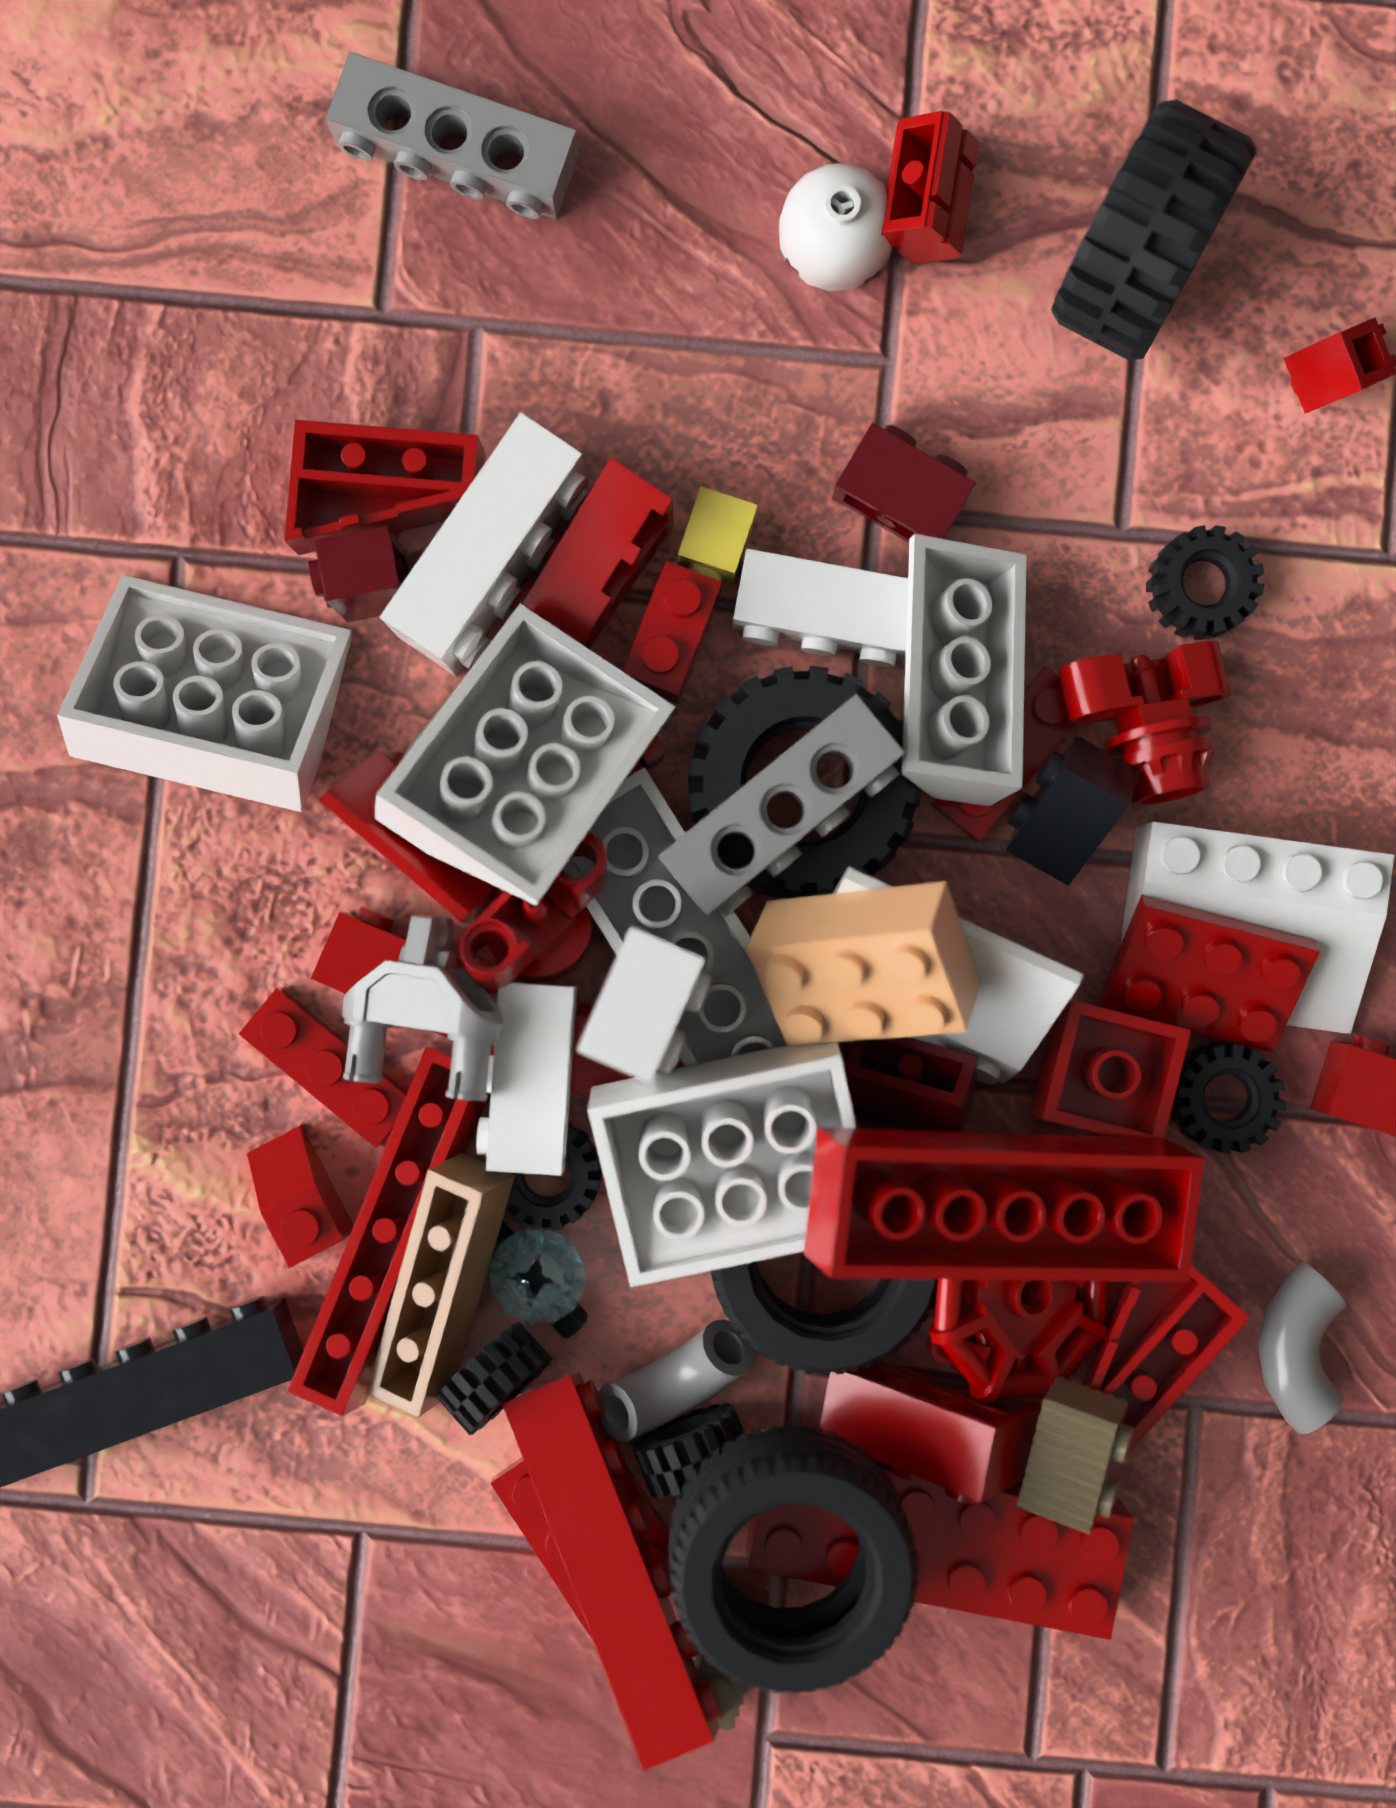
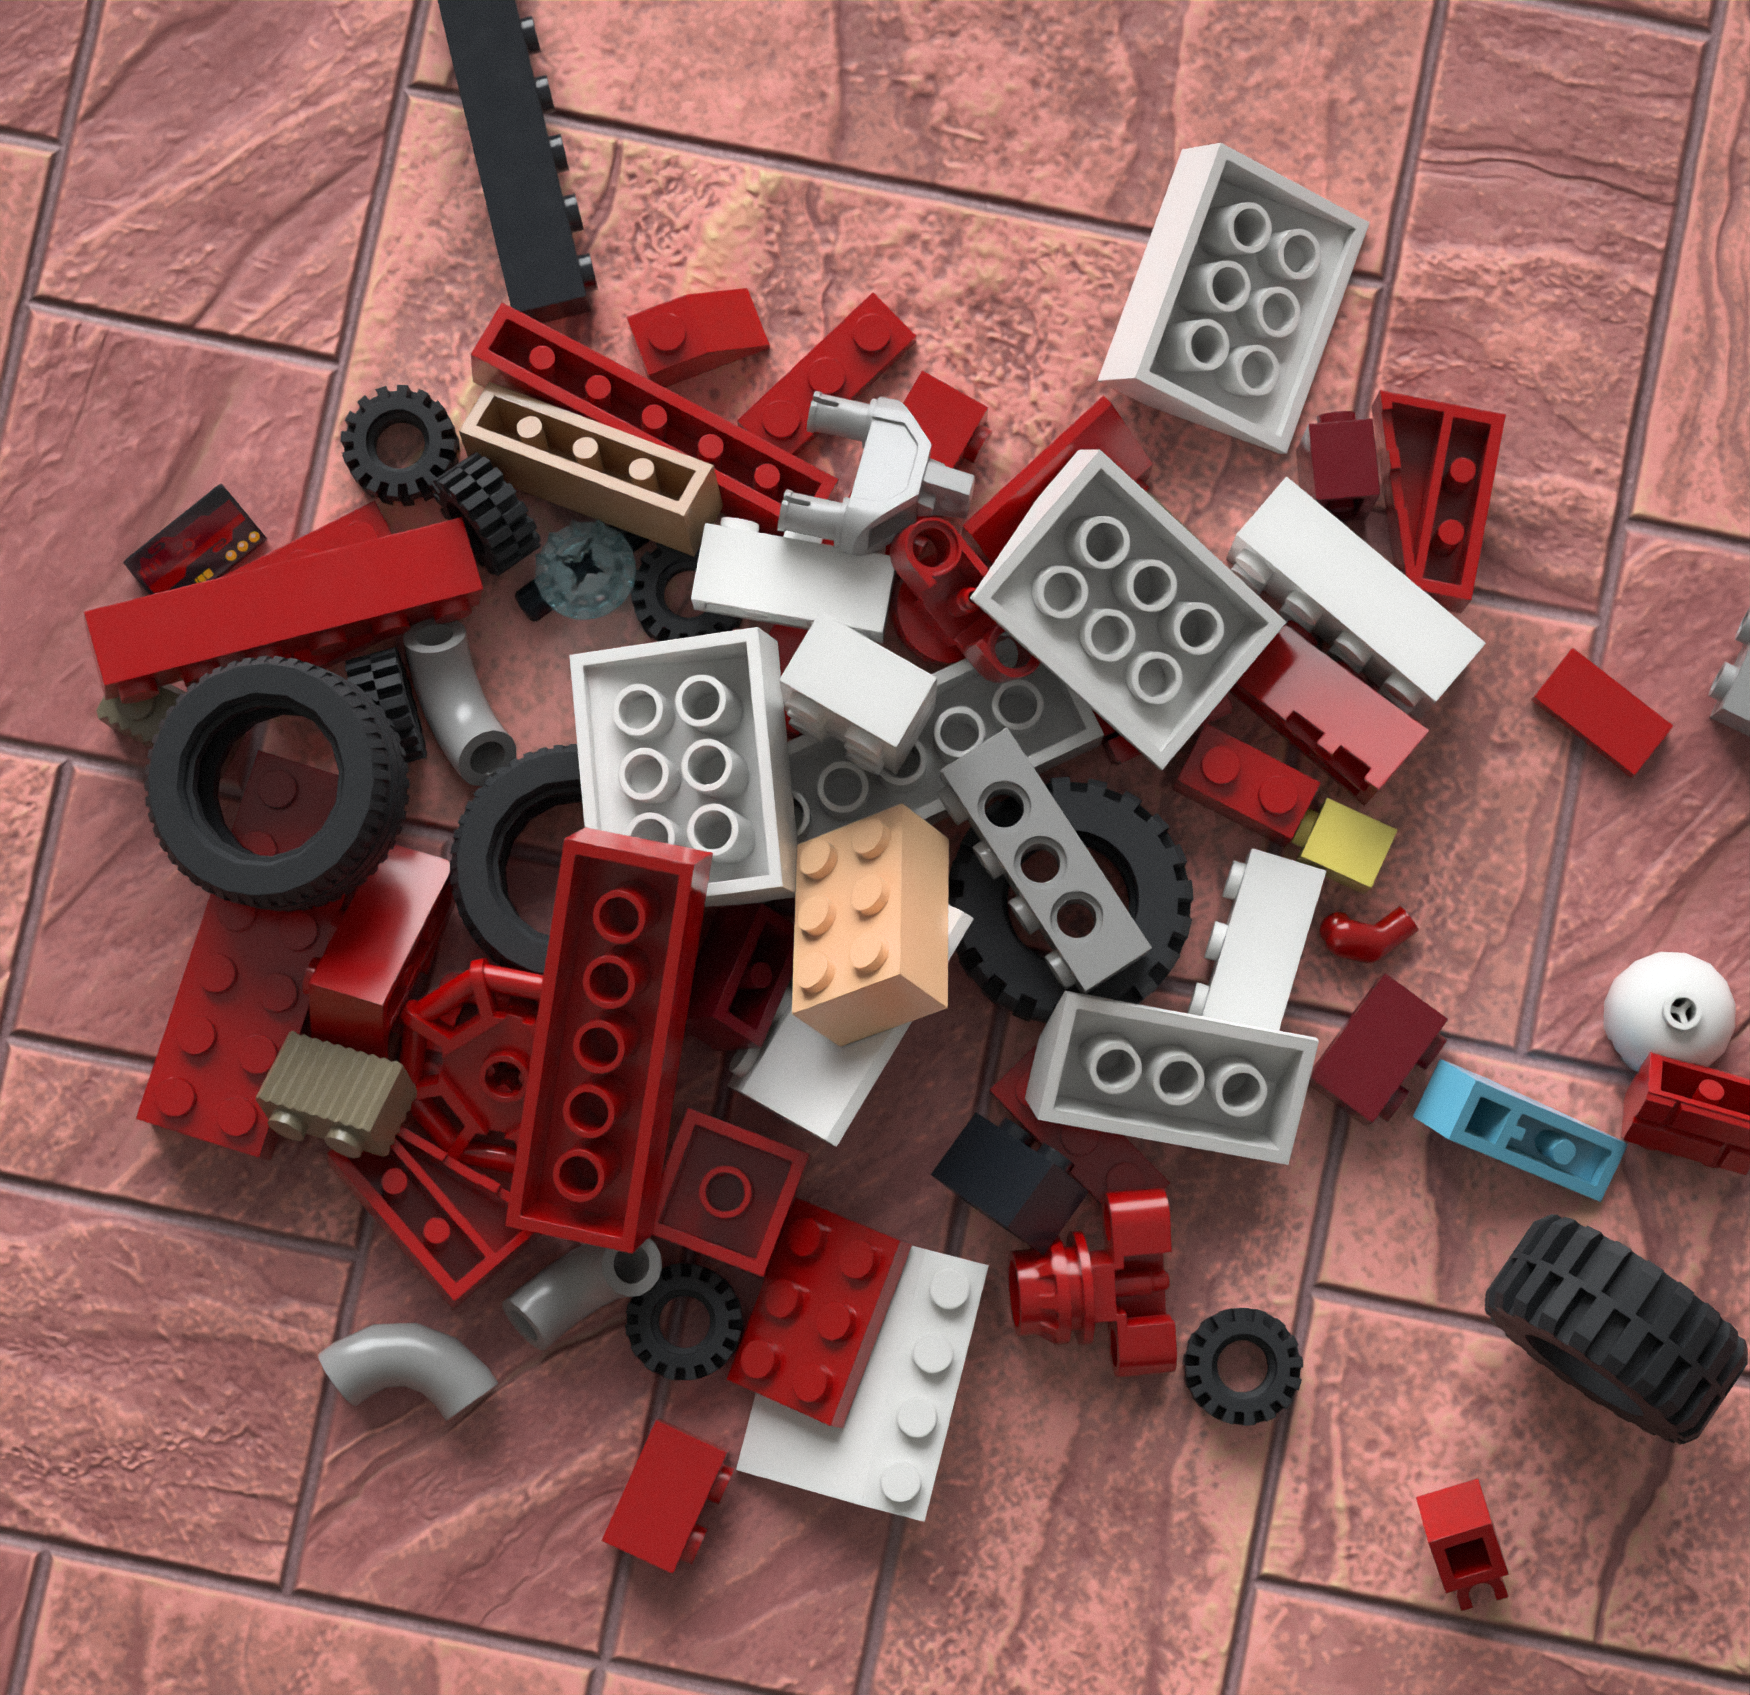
camera: 105 degrees right, 5 degrees down
none -> slope [123,484,268,595]
none -> black tyre [340,385,460,507]
none -> light grey cylinder [502,1238,662,1351]
none -> red arm [1319,906,1419,963]
none -> medium azure slope [1413,1059,1628,1202]
none -> red tile [1531,648,1673,778]

